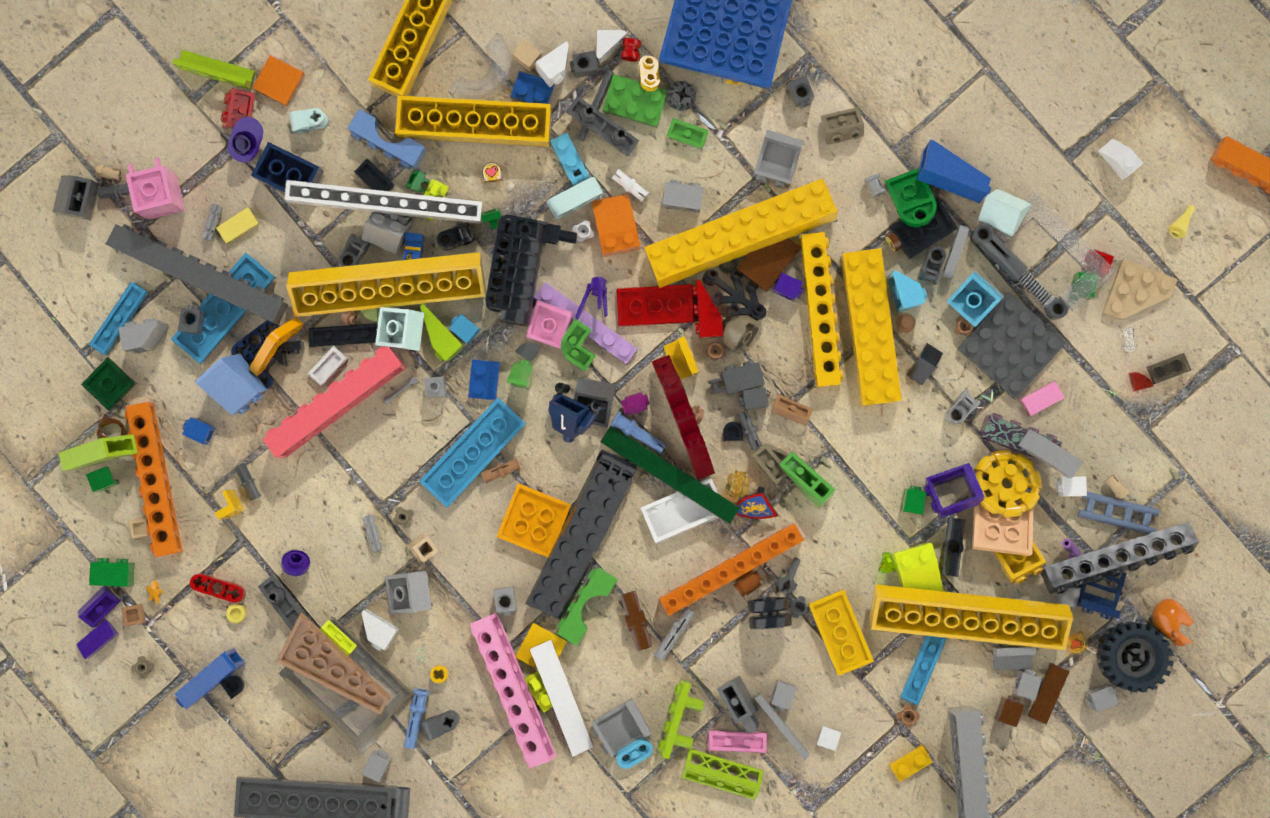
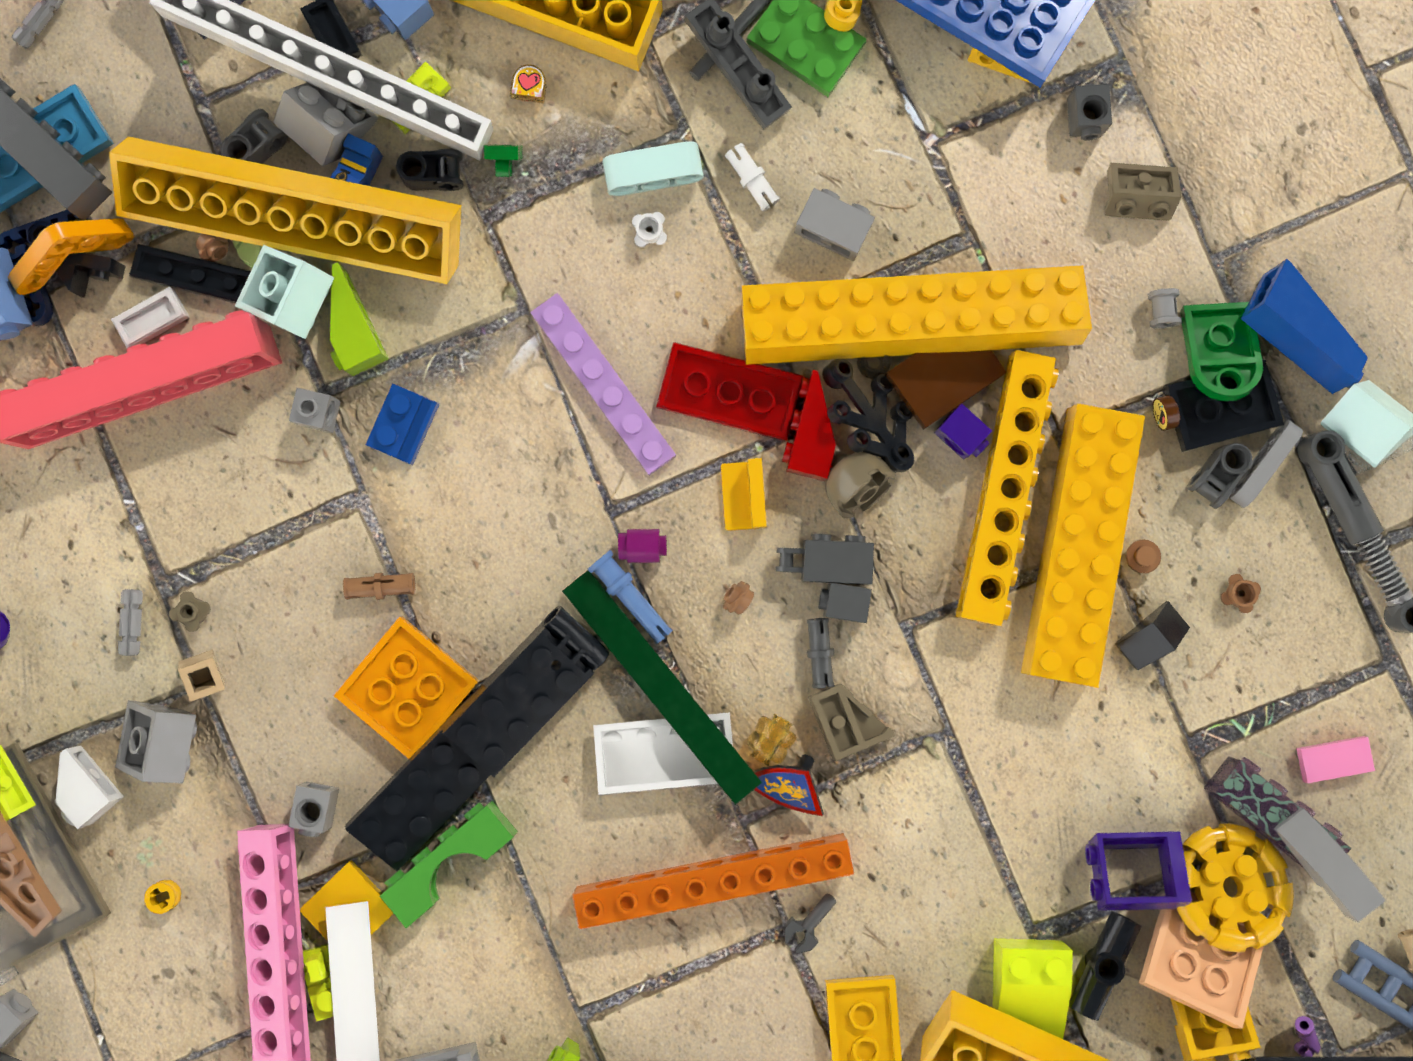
camera: 15 degrees right, 0 degrees up
light yellow tile [216,207,259,244] -> none
light grey hinge [384,377,417,404] -> none
medium blue pin [403,688,430,749] -> none
green tile [405,170,430,193] -> none
dark azure plate [419,398,526,508] -> none
dark grey piece [421,710,460,741] -> none
dark azure brick [449,314,481,345] -> none
black piece [485,215,577,326] -> none
bright green slope [507,360,535,389] -> none
dark grey tile [515,343,542,362] -> none
bright pink tile [526,300,574,349] -> none
dark blue torso [548,383,606,443] -> none
medium azure plate [550,132,590,186] -> none
bright green plate [561,318,596,371] -> none
dark grey slope [573,377,616,427] -> none
dark purple plant [575,277,608,319] -> none
orange slope [591,194,640,257] -> none
reddish brown piece [620,590,652,651] -> none
dark red arch [651,355,715,480] -> none
light grey pin [654,606,695,661] -> none
dark grey gear [666,80,696,111] -> none
bright green plate [666,118,709,150] -> none
medium nougat plate [706,342,725,361] -> none
black tile [723,422,743,441] -> none
dark orange brick [733,570,763,597] -> none
black wheel [747,596,792,629] -> none
light grey panel [753,130,804,189] -> none
medium nougat plate [771,394,813,426] -> none
bright green slope [779,452,836,509] -> none
flat silver plate [790,596,810,618] -> none
clear neon green rock [878,552,896,574] -> none
medium azure slope [887,271,927,313] -> none
green brick [901,485,926,515] -> none
light grey piece [944,389,981,425] -> none
medium azure slope [946,271,1004,327] -> none
dark grey plate [957,292,1067,400] -> none
white brick [1055,476,1087,496] -> none

